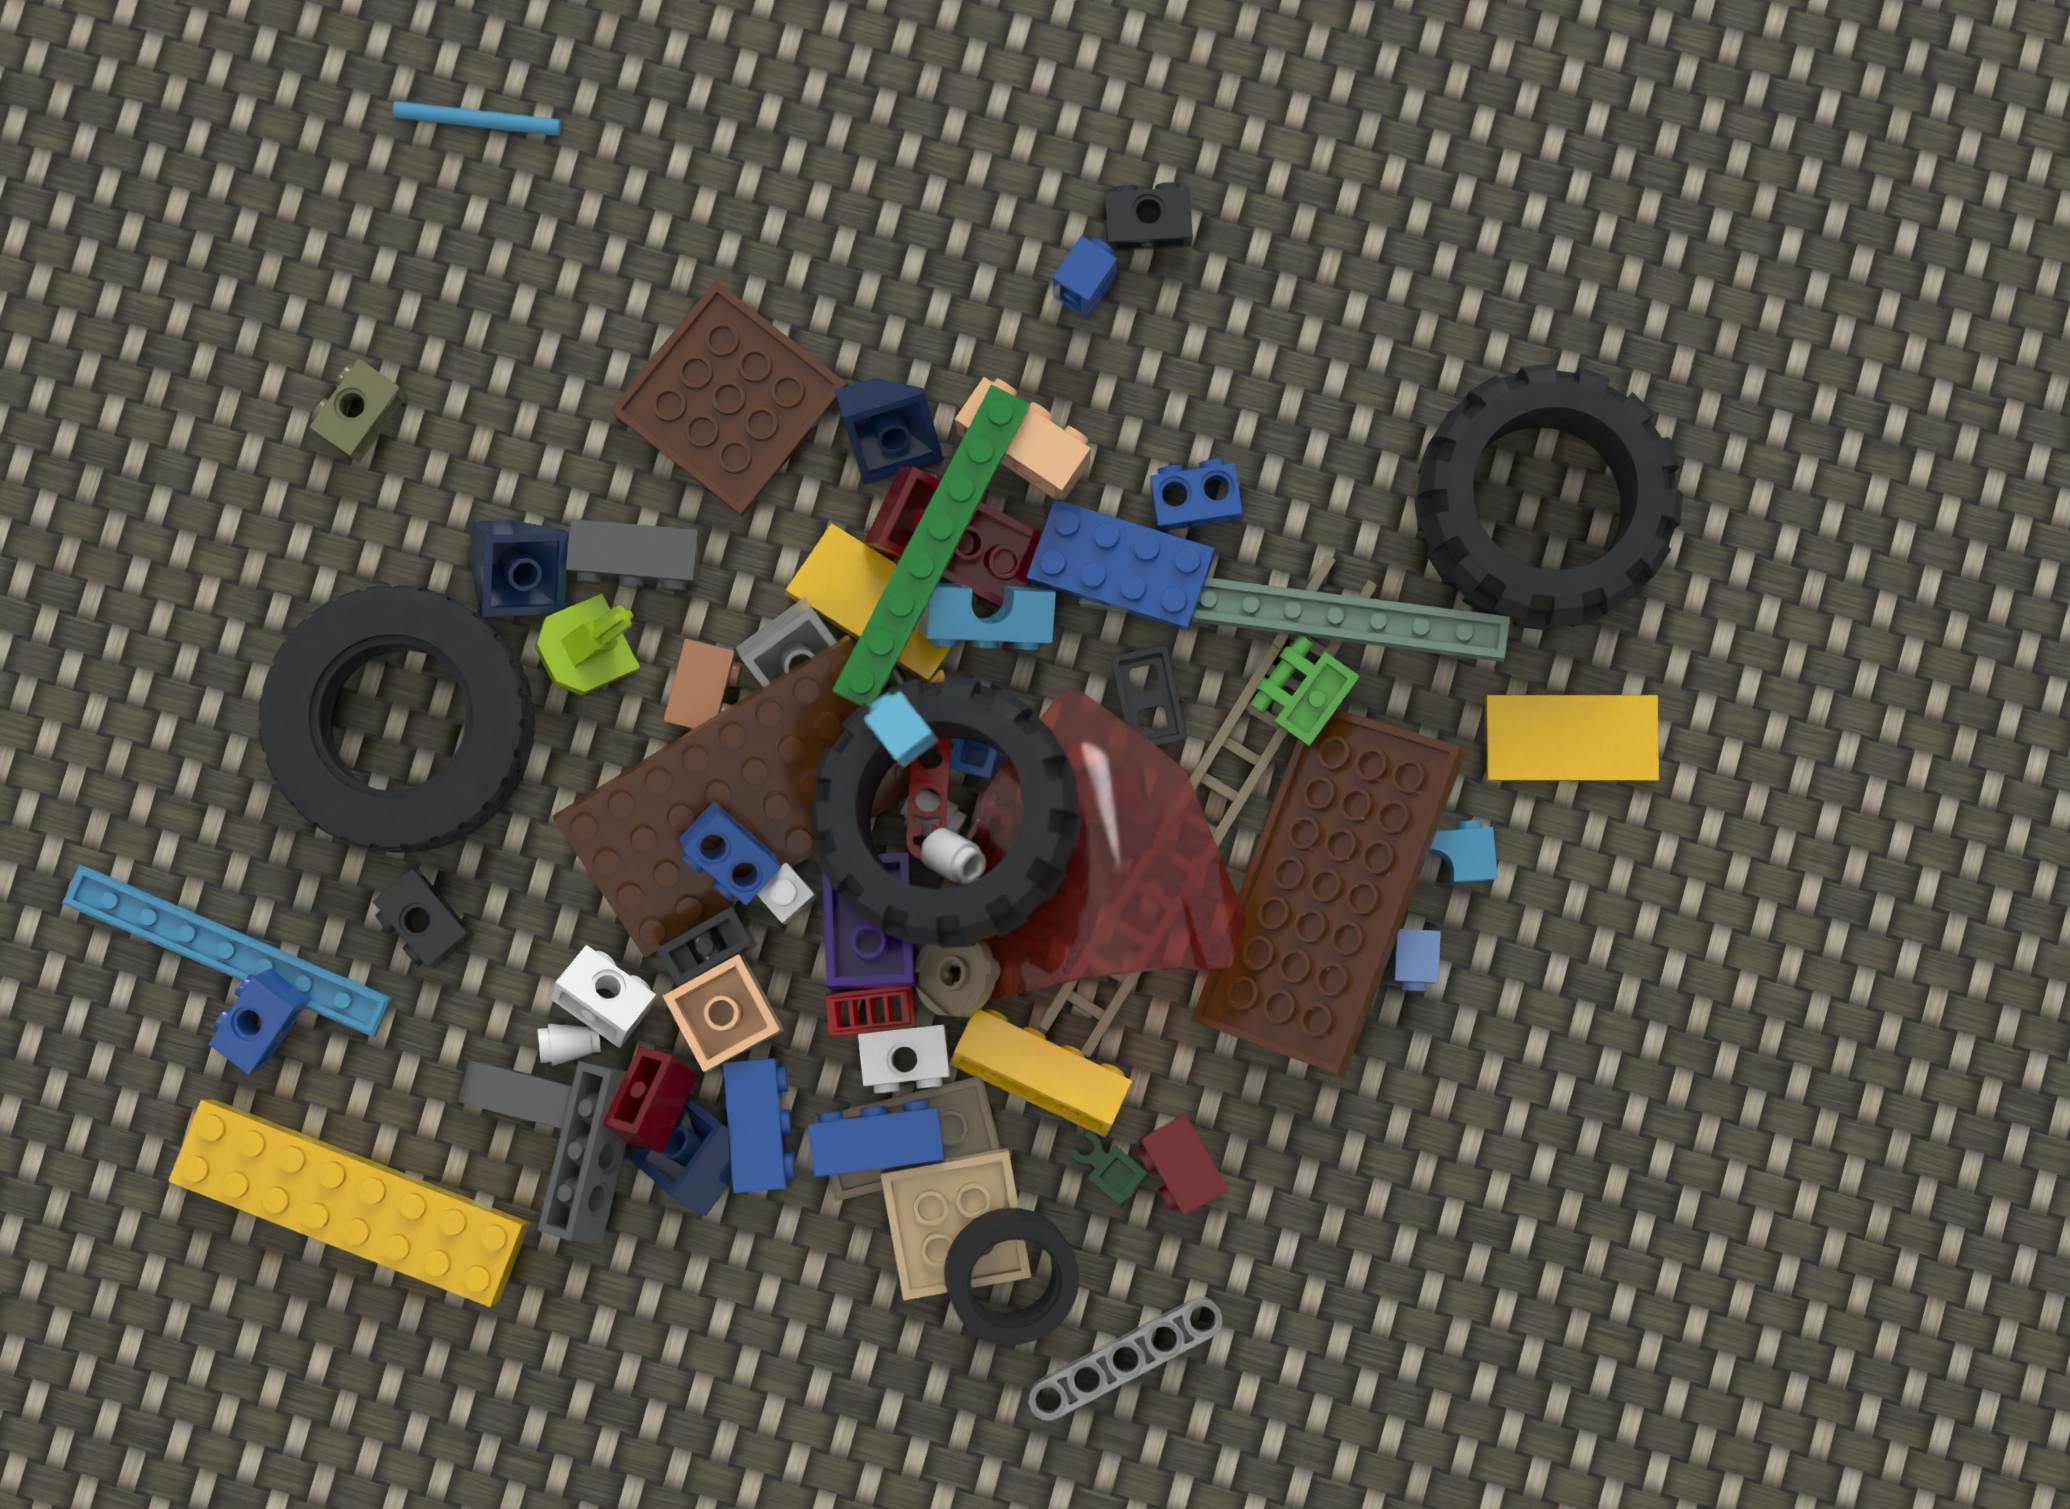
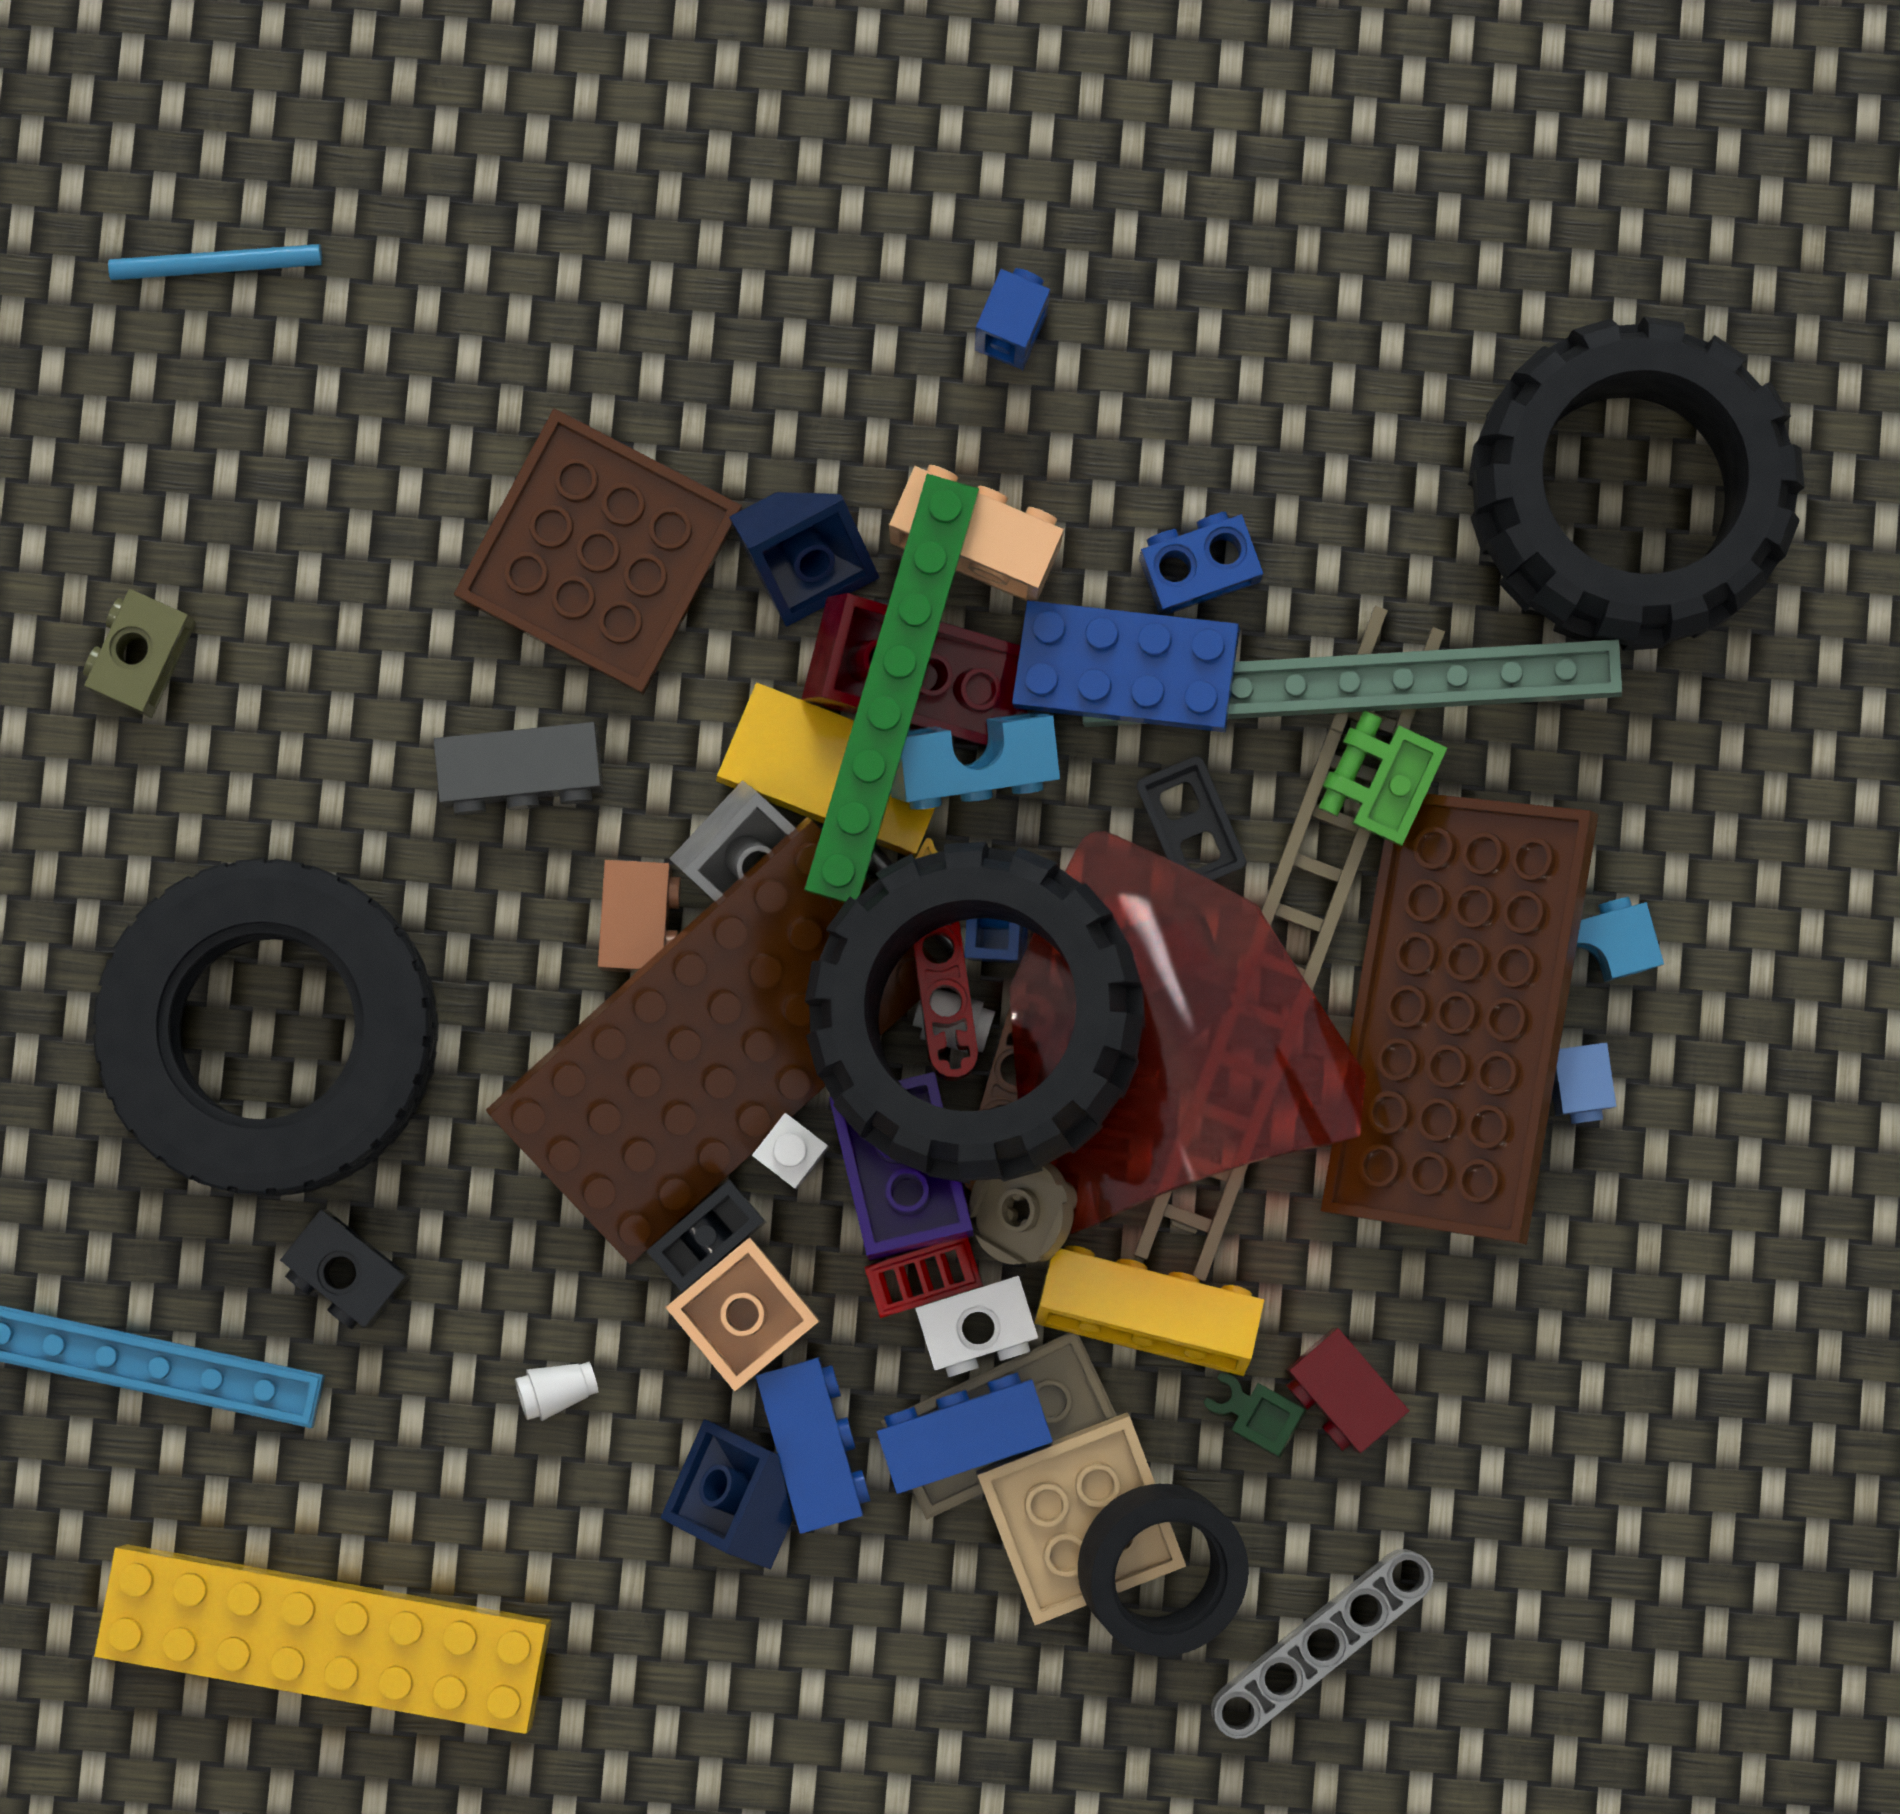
camera: 20 degrees left, 0 degrees up
blue brick [208,969,310,1075] -> none
dark grey beam [458,1059,573,1129] -> none
dark blue slope [470,520,568,617] -> none
lime piece [534,593,640,695] -> none
dark grey brick [537,1061,627,1243] -> none
white brick [550,945,656,1048] -> none
dark red brick [603,1046,697,1154] -> none
blue brick [679,801,782,905] -> none
medium azure brick [864,691,938,768] -> none
white brick [921,828,986,884] -> none
black brick [1105,182,1193,252] -> none
yellow tile [1485,695,1659,781] -> none

